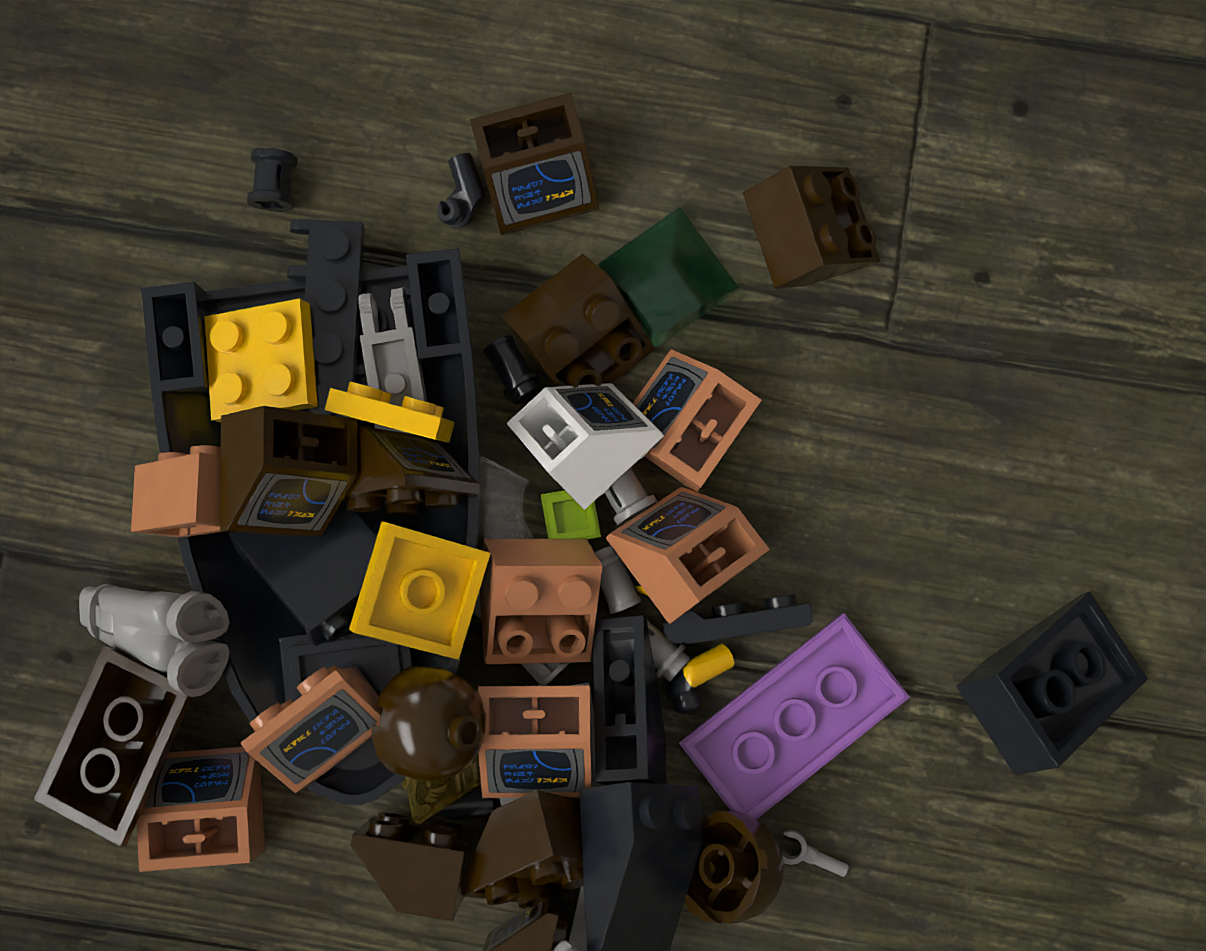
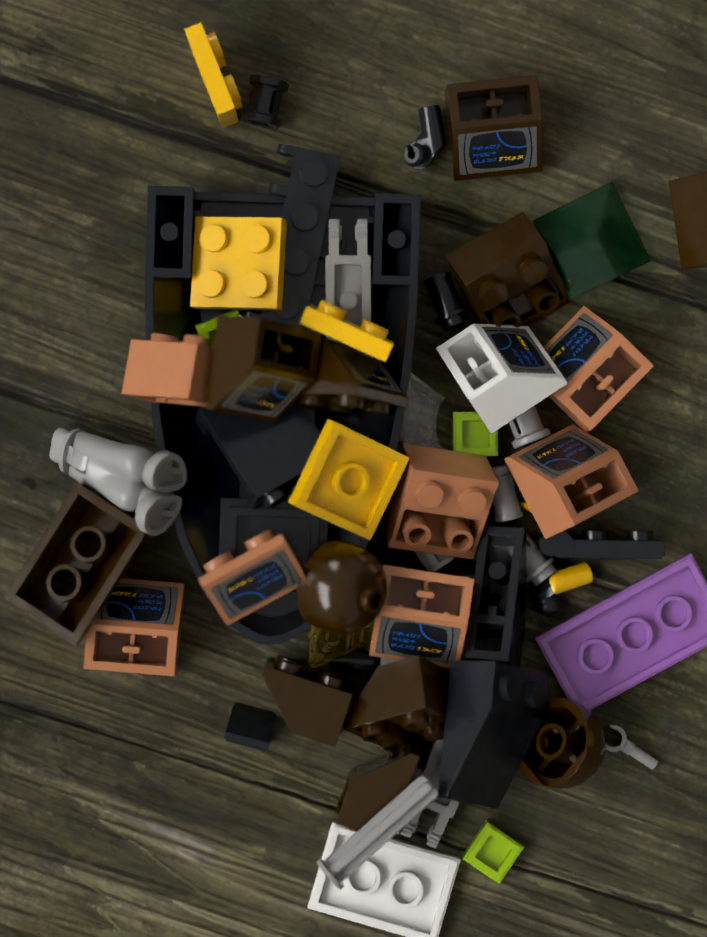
camera: 10 degrees right, 5 degrees up
none -> yellow plate [184,23,243,128]
none -> black slope [224,703,276,751]

